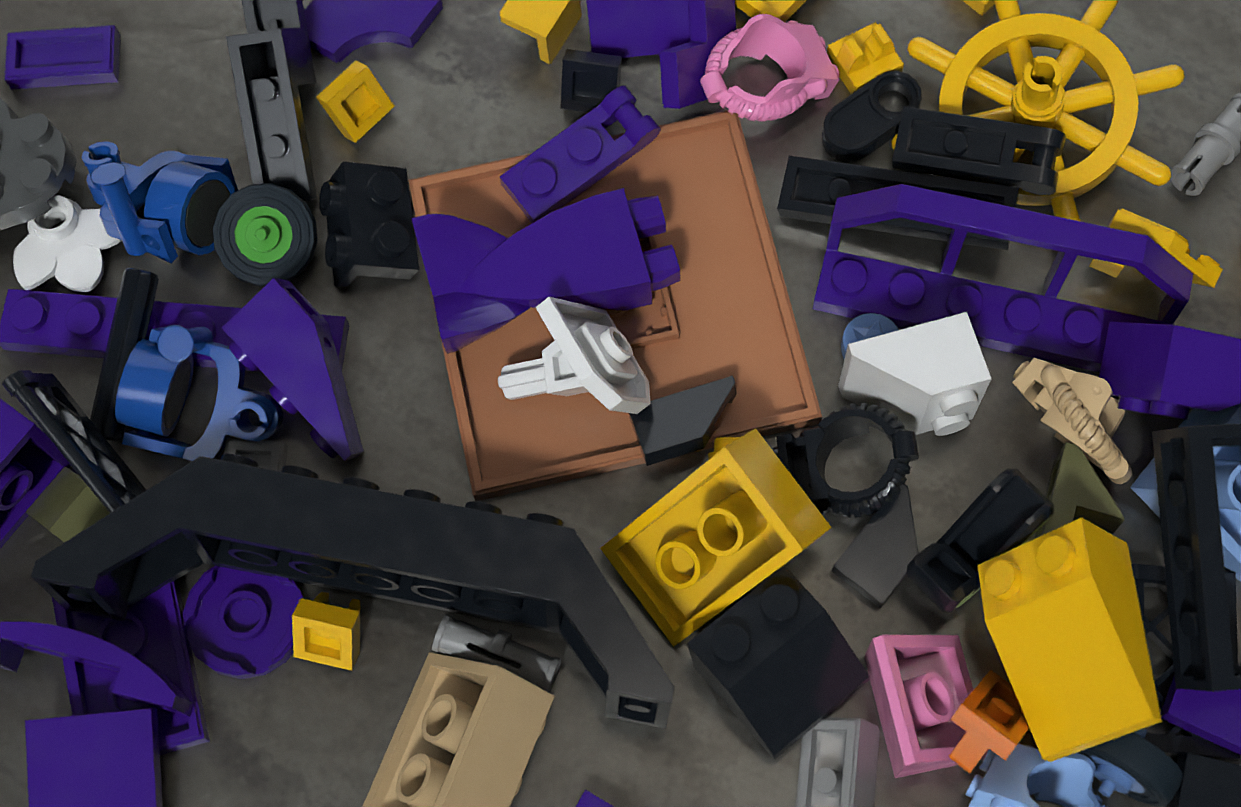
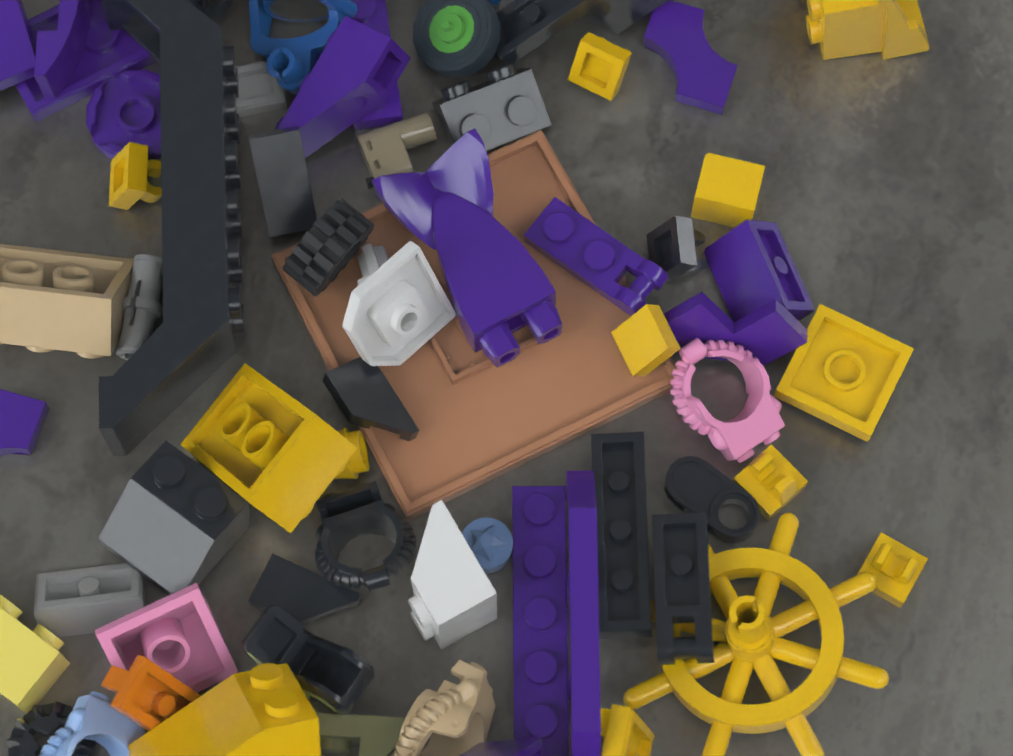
camera: 70 degrees right, 0 degrees up
none -> black tile [248,126,317,237]
none -> black tyre [283,198,374,296]
none -> dark tan piece [356,112,437,189]
none -> yellow tile [611,304,681,376]

